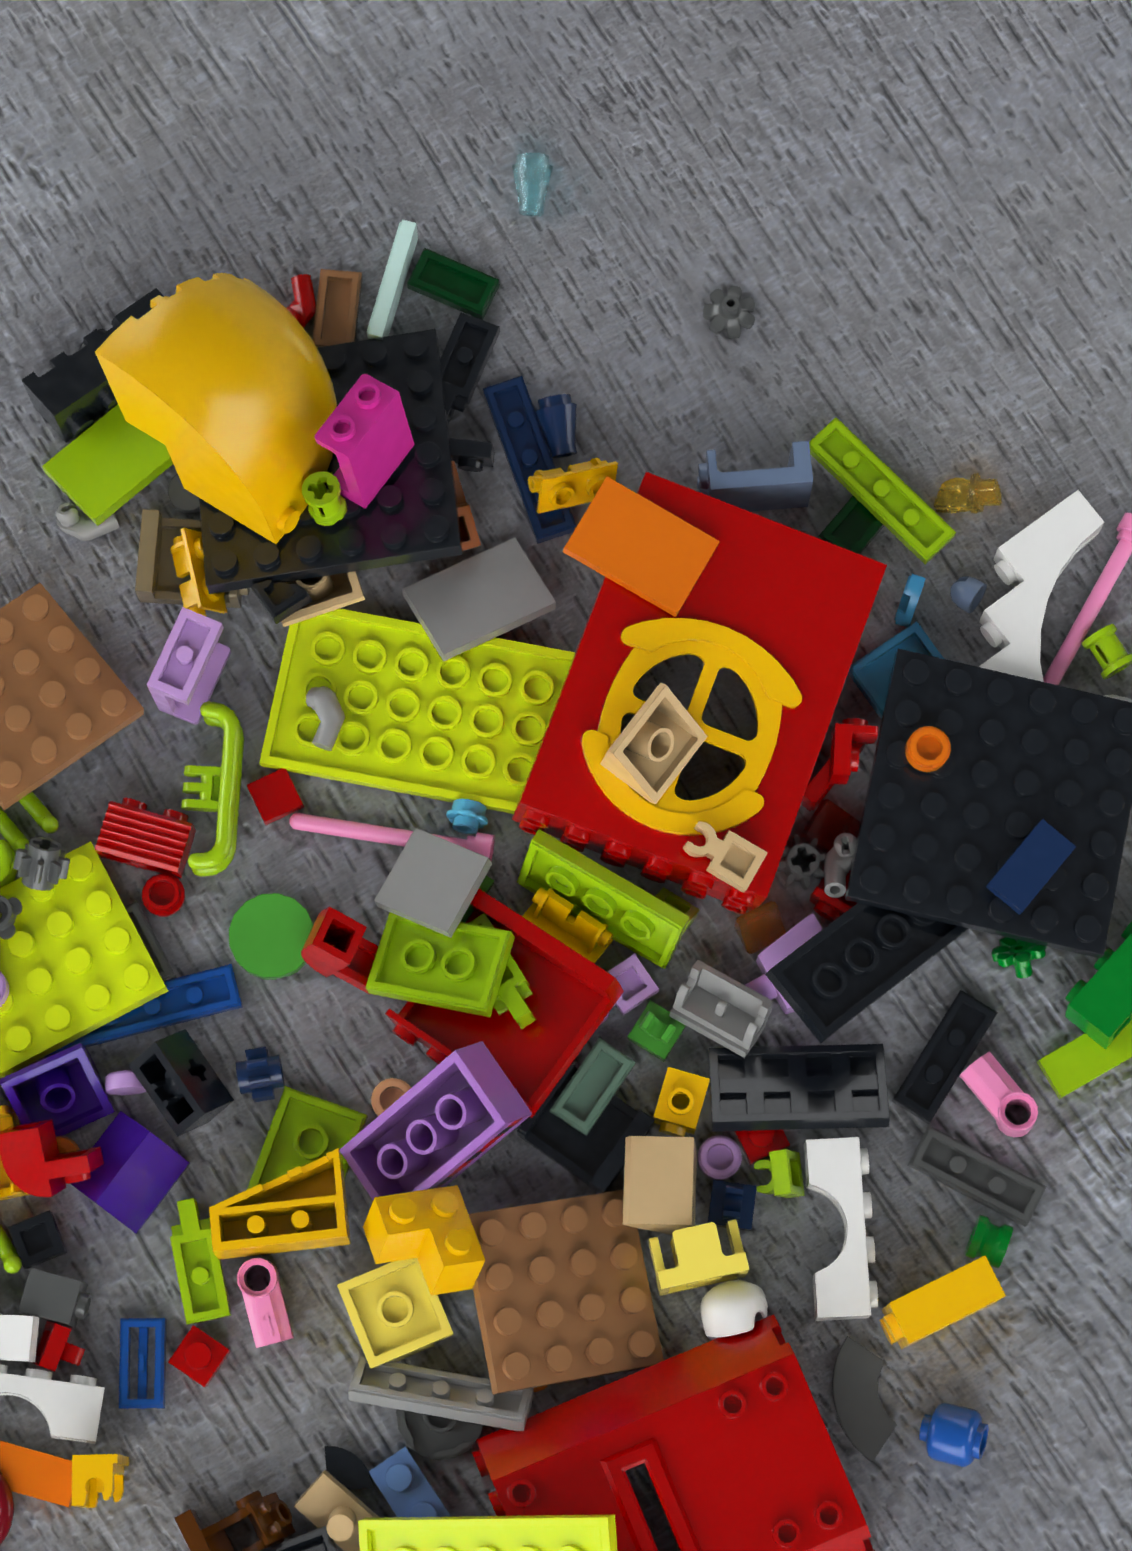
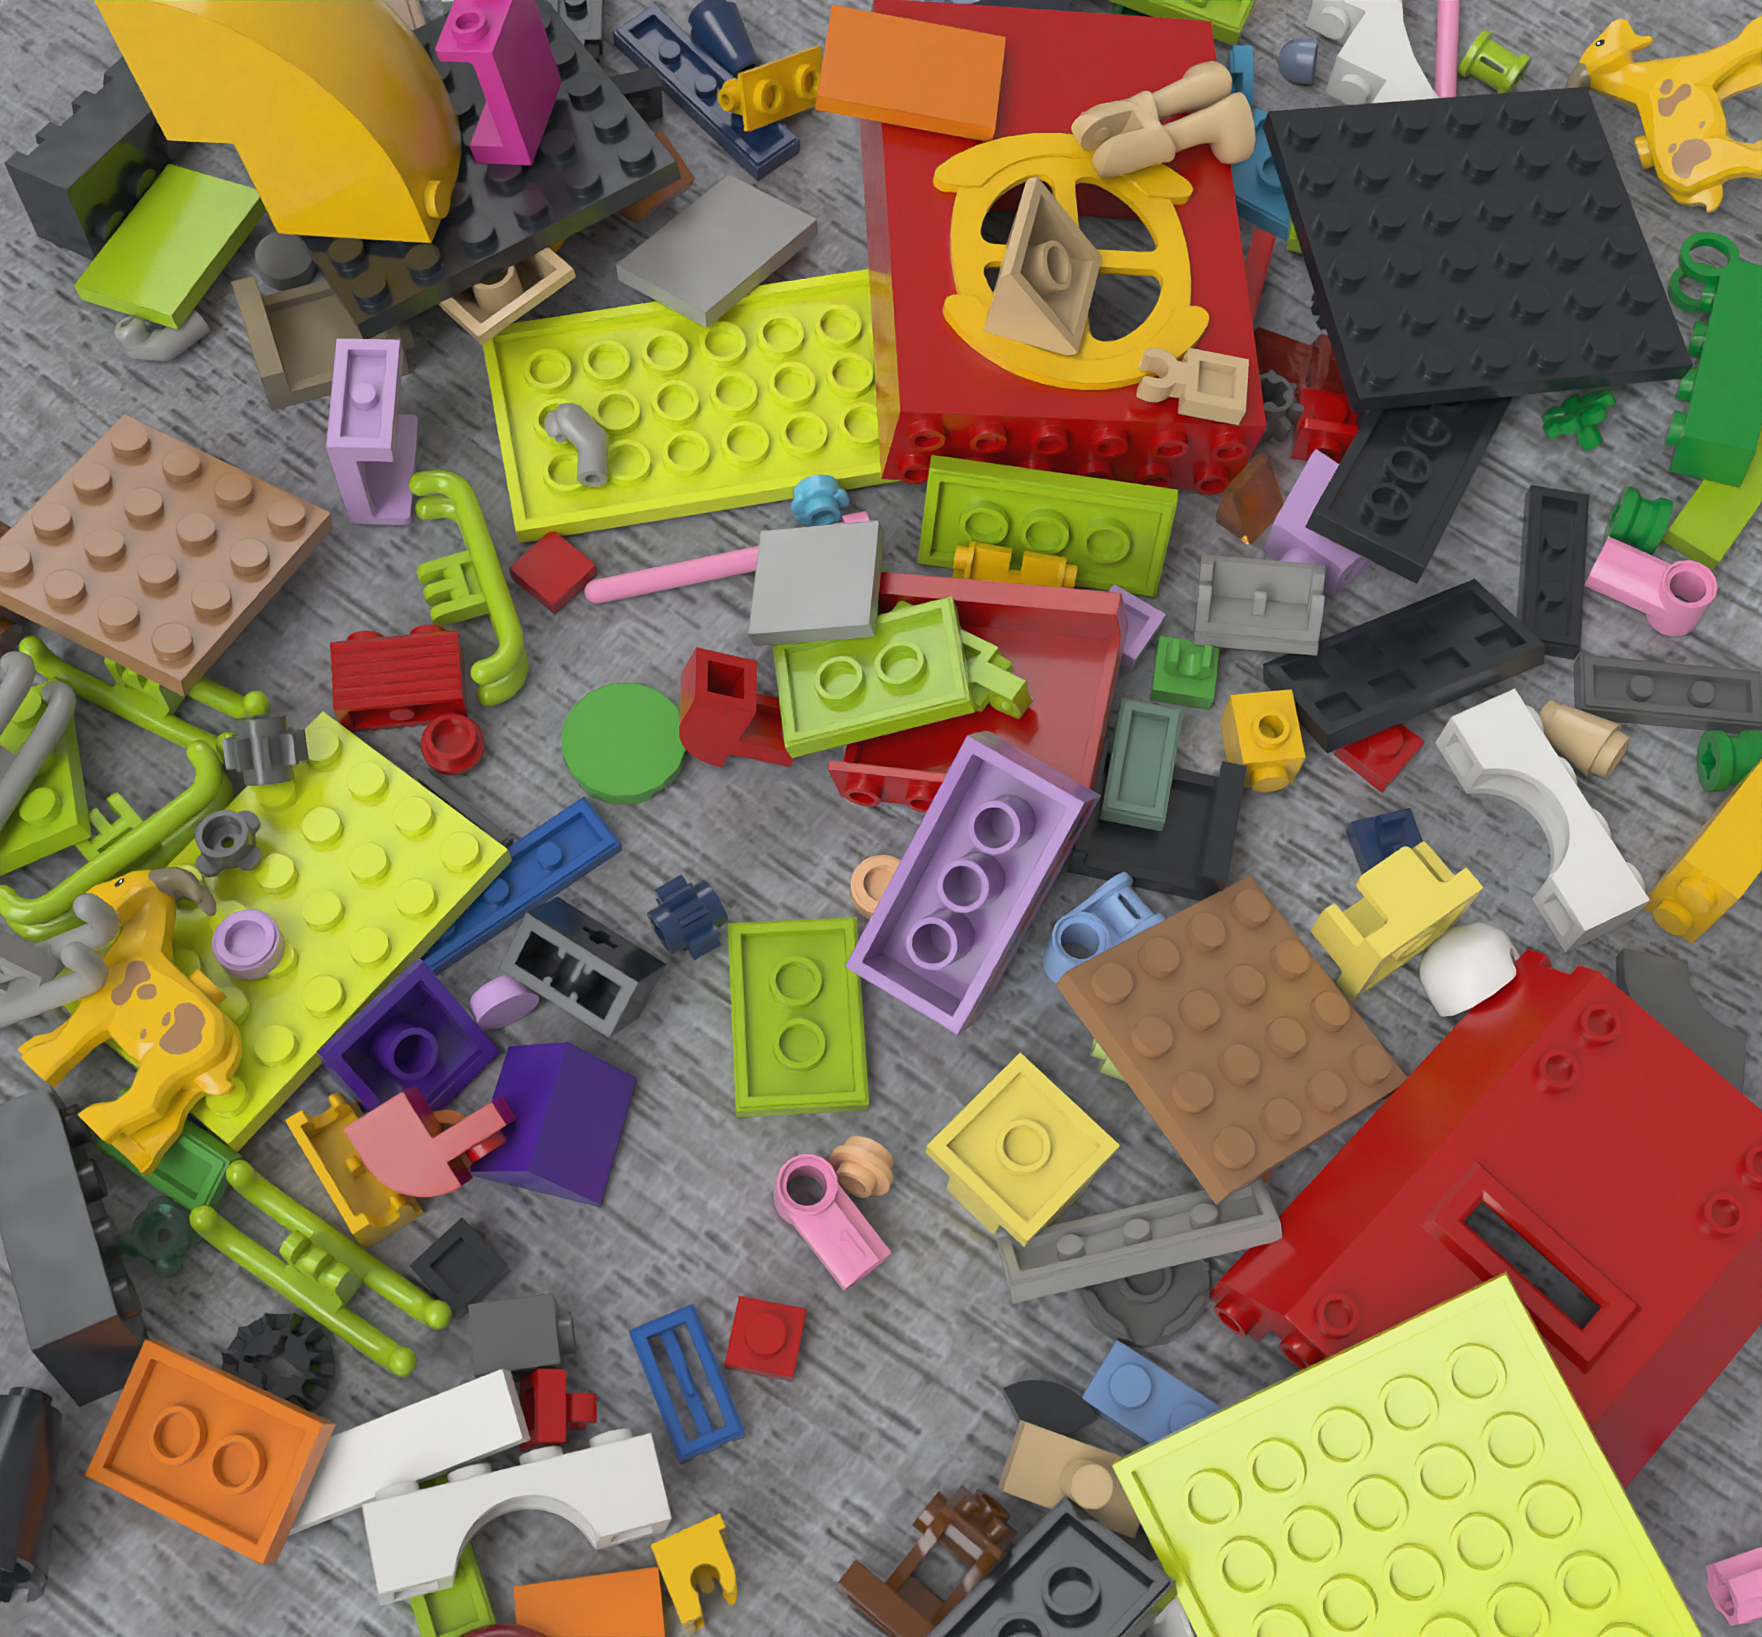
camera: 30 degrees left, 10 degrees down
yellow hinge [170,528,227,616] -> none
lime hinge [170,1198,232,1325] -> none
yellow wedge [209,1148,351,1260] -> none
black tile [251,580,312,624] -> none
lime bush [302,471,347,526] -> none
yellow brick [363,1185,485,1296] -> none
tan slope [623,1136,697,1235] -> none
lavender tile [697,1135,742,1181] -> none
lime tile [754,1149,805,1198] -> none
light grey arm [824,833,857,898] -> none
red bracket [829,718,878,785] -> none
orange tile [905,726,951,772] -> none
dark blue tile [985,819,1076,915] -> none
none -> light nougat plate [828,1136,894,1198]
none -> light blue piece [1043,872,1166,984]
none -> tan piece [1071,61,1256,178]
none -> tan cone [1539,699,1632,780]
none -> green wheel [1603,485,1673,555]

